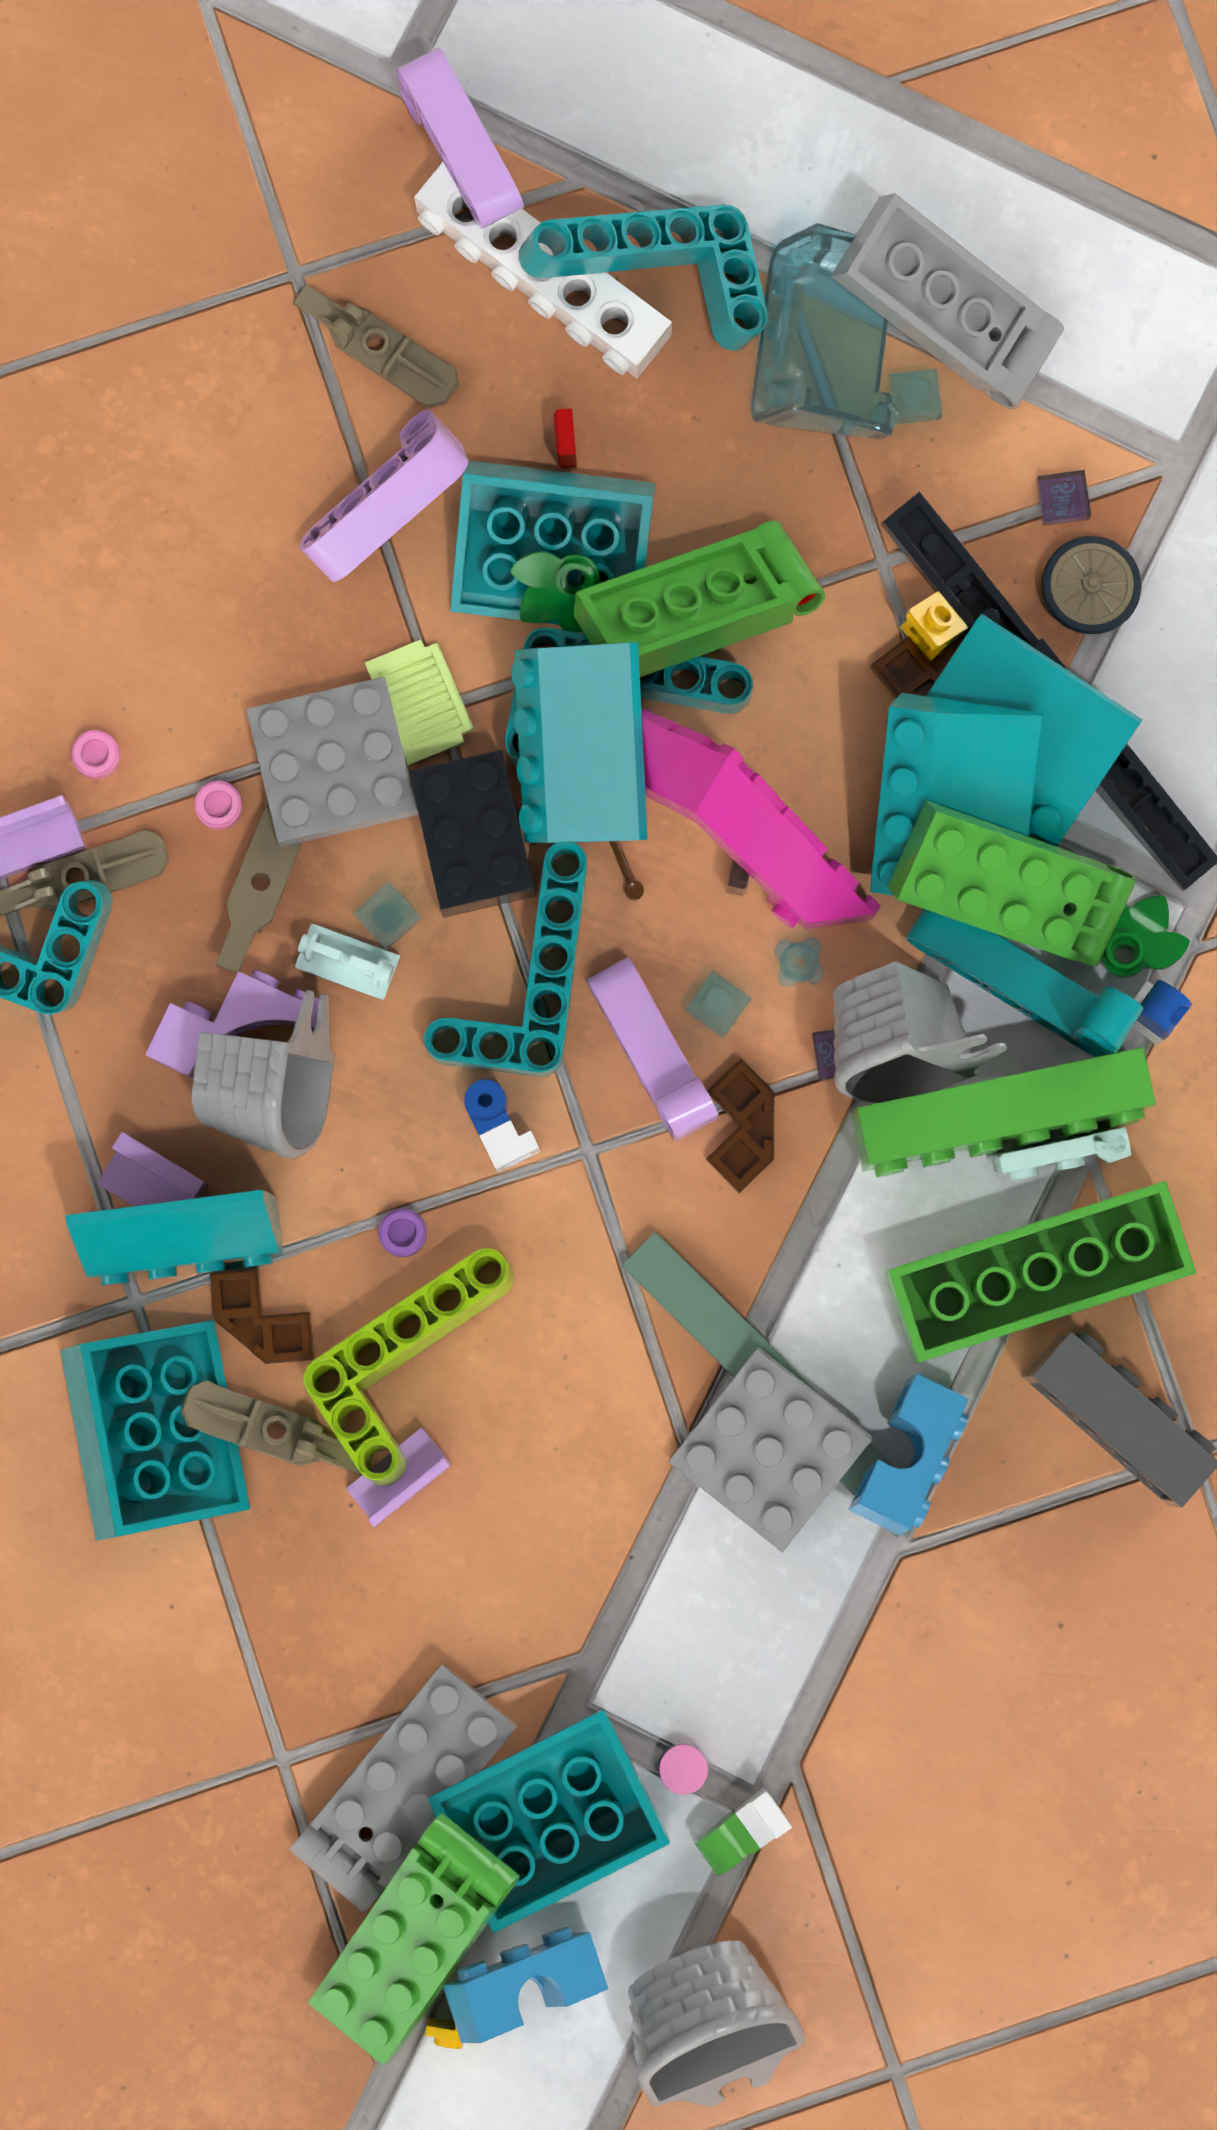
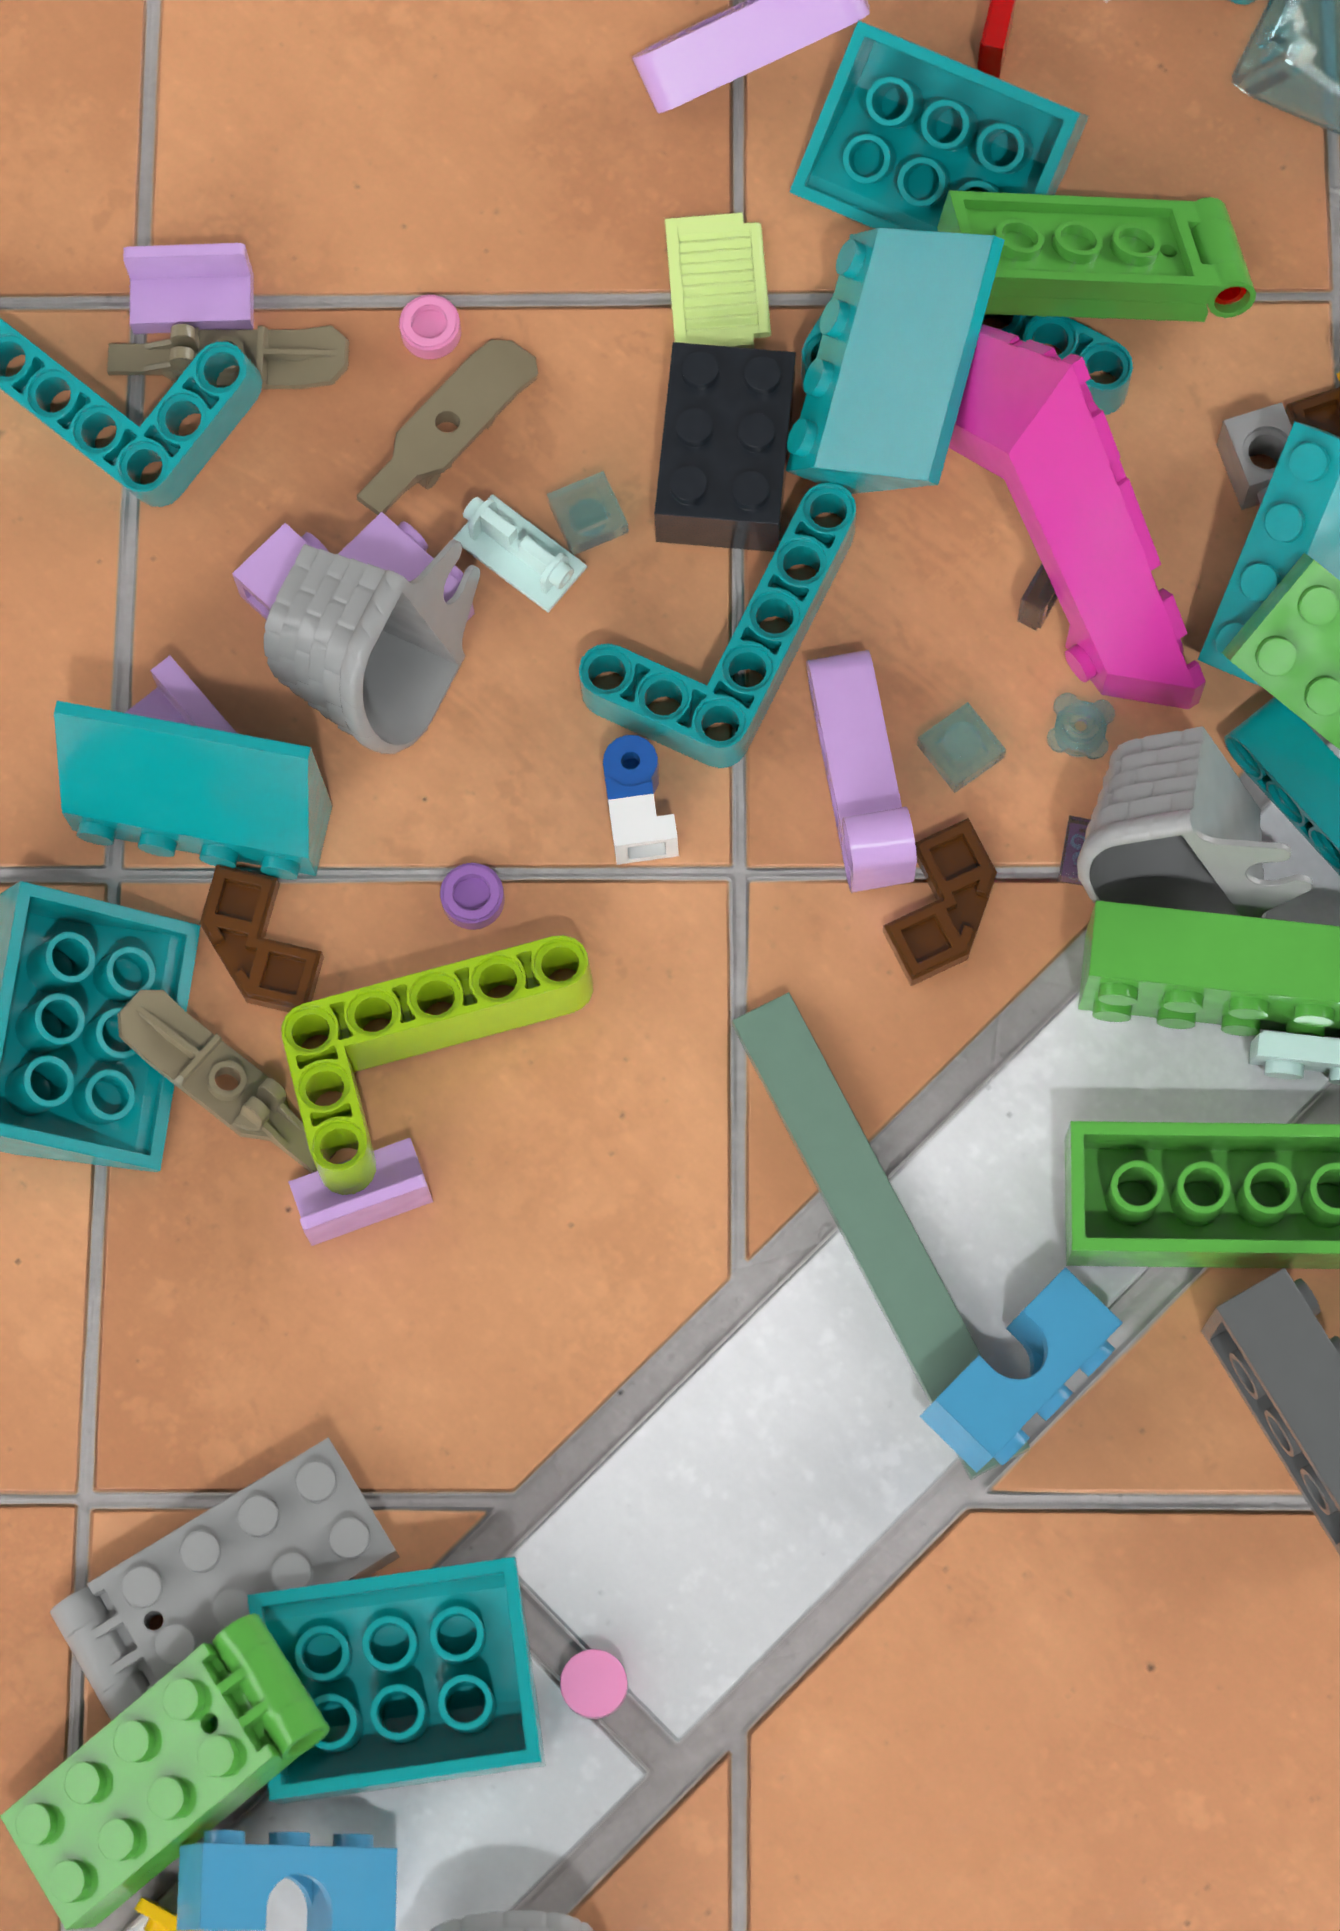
camera: 20 degrees right, 10 degrees down
bright pink tile [71,730,121,780] -> none
light grey plate [246,677,418,847] -> none
green plate [511,551,600,633] -> none
reddish brown hinge [609,841,644,900] -> none
light grey plate [669,1347,873,1553] -> none
leg [694,1786,792,1876] -> none
none -> light grey brick [1216,402,1292,510]

